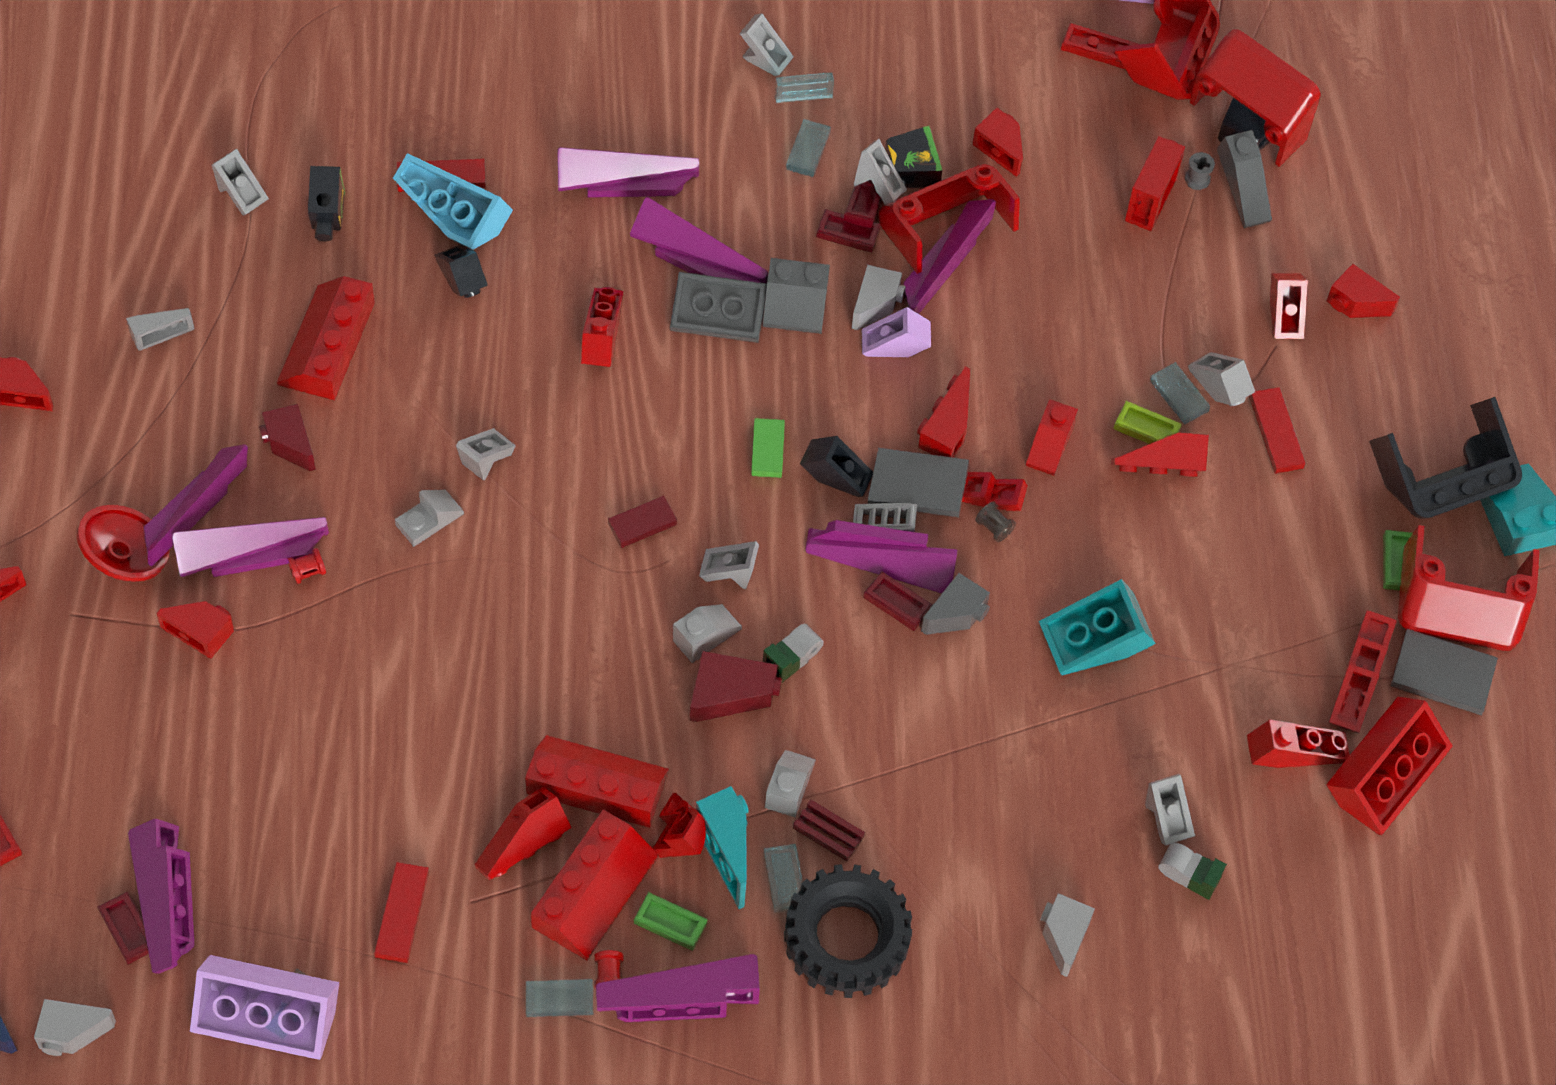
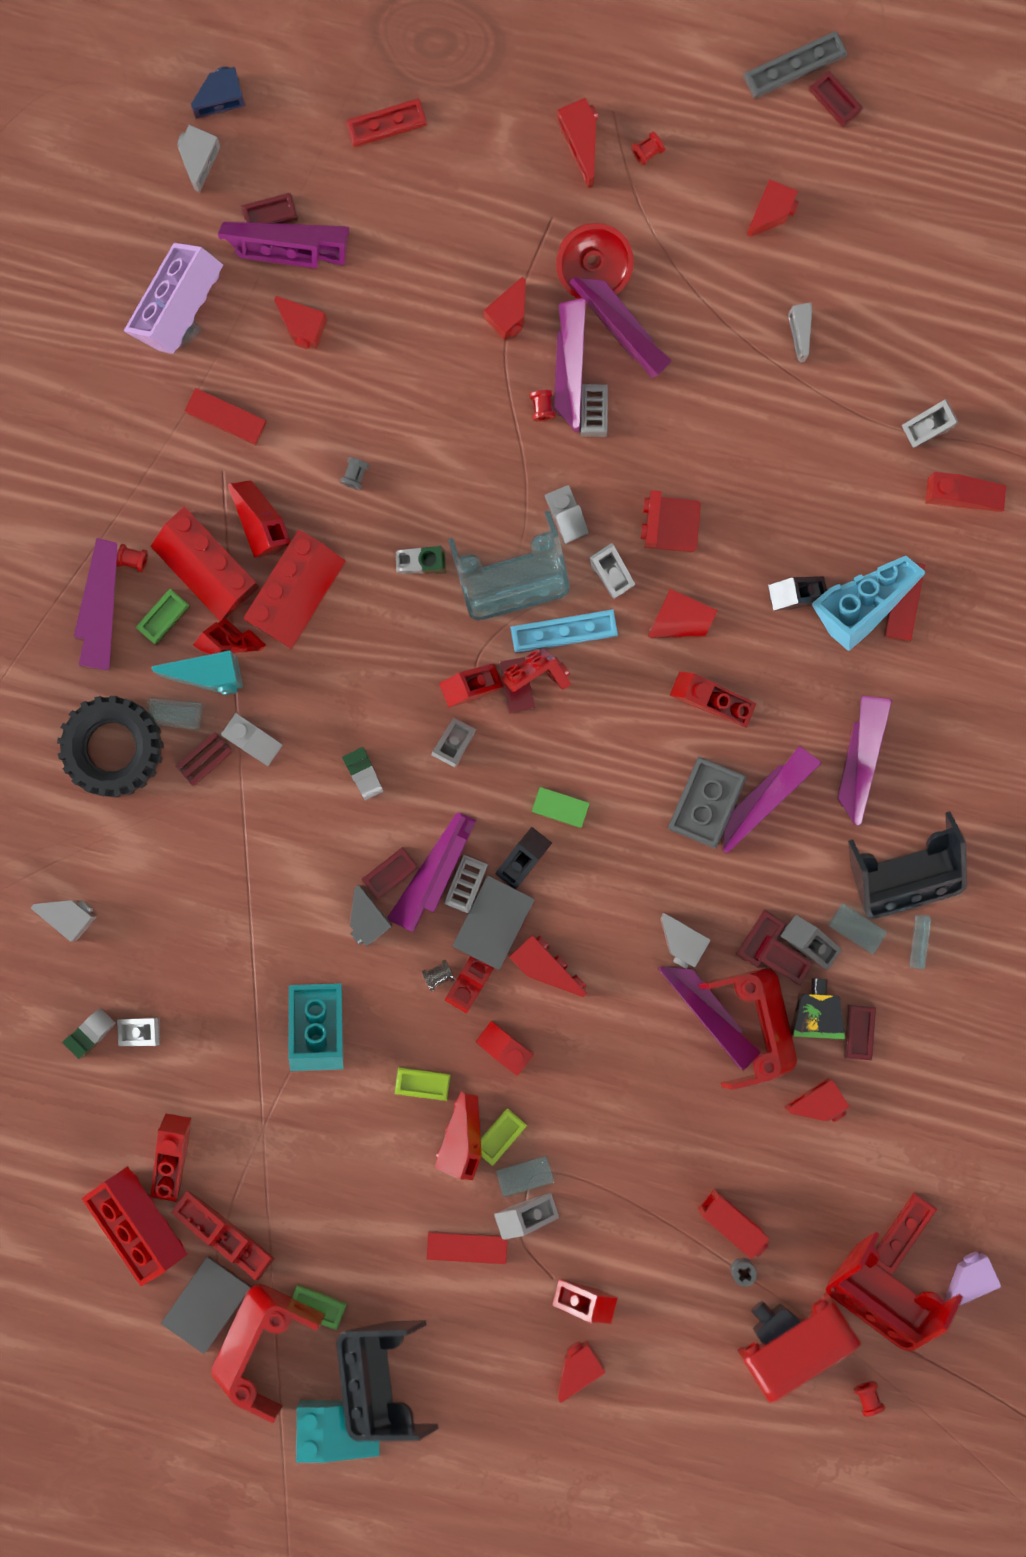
camera: 110 degrees right, 25 degrees up
dark red slope [259,404,316,471] -> none
red slope [277,276,375,401] -> none
black torso [308,166,345,241] -> none
clear light blue tile [526,979,593,1017] -> none
light grey slope [673,604,742,663] -> none
dark red slope [690,651,782,722] -> none
light grey slope [740,14,794,76] -> none
dark grey slope [763,258,830,334] -> none
light grey slope [854,139,907,205] -> none
lavender slope [862,307,931,357] -> none
dark grey slope [1217,130,1272,228] -> none
none -> red slope [274,296,327,349]
none -> dark grey bush [339,457,370,490]
none -> lime tile [395,1067,451,1101]
none -> leg [396,546,446,574]
none -> red slope [439,663,504,708]
none -> clear light blue windscreen [448,510,570,620]
none -> red bracket [501,649,571,692]
none -> medium azure tile [511,609,618,653]
none -> light grey slope [581,384,608,437]
none -> red bracket [641,490,701,552]
none -> red slope [648,589,718,639]
none -> dark grey slope [781,915,842,970]
none -> dark red tile [844,1005,876,1060]
none -> black windscreen [848,811,967,919]
none -> red bush [854,1381,886,1417]
none -> red slope [925,472,1006,512]

